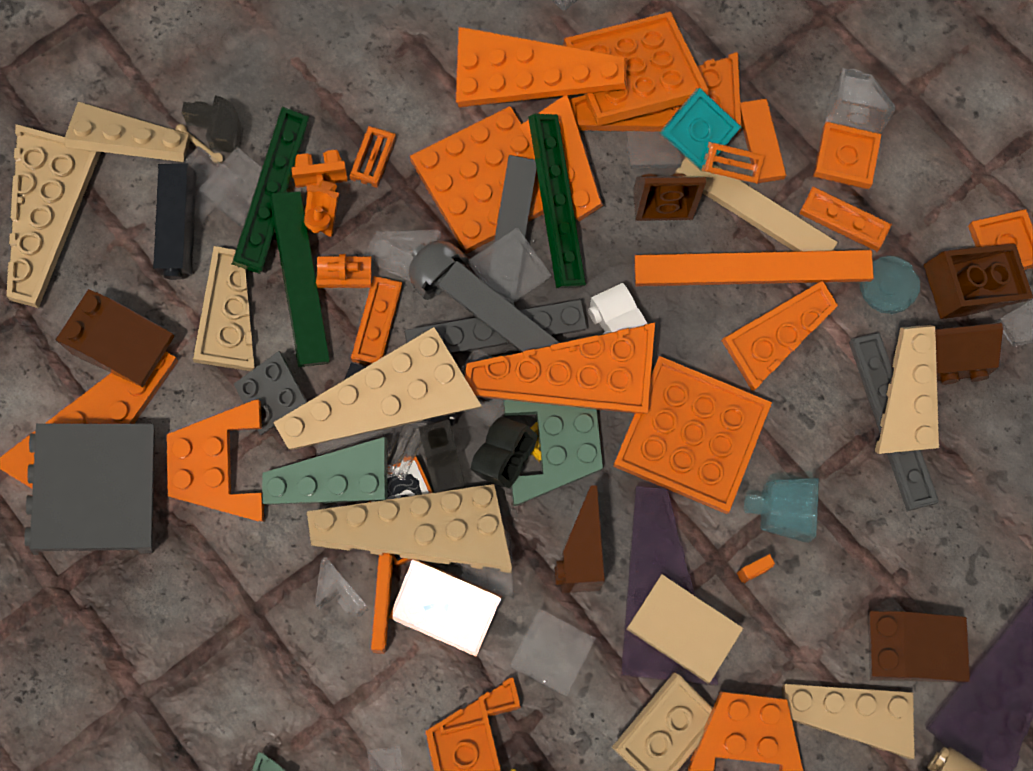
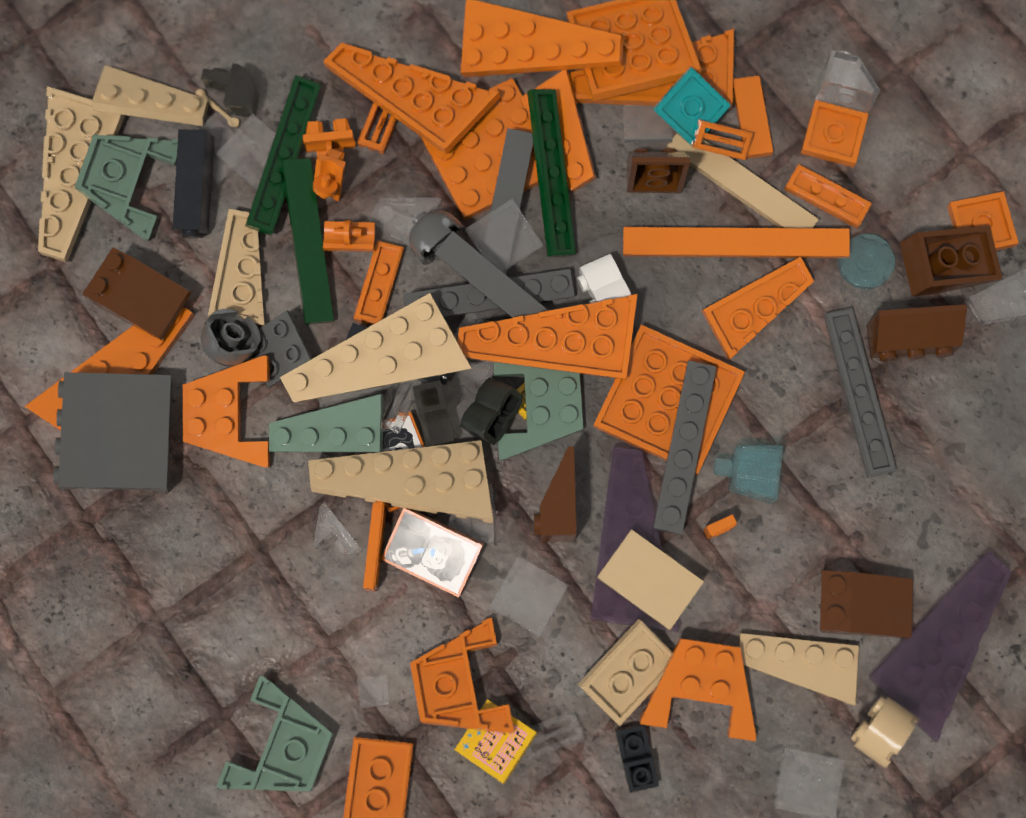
camera: 10 degrees right, 5 degrees up
tan wing [875,325,939,454] -> none
none -> sand green wing [75,135,178,241]
none -> dark grey cylinder [201,309,261,367]
none -> orange wing [323,42,500,155]
none -> dark grey plate [653,361,716,536]

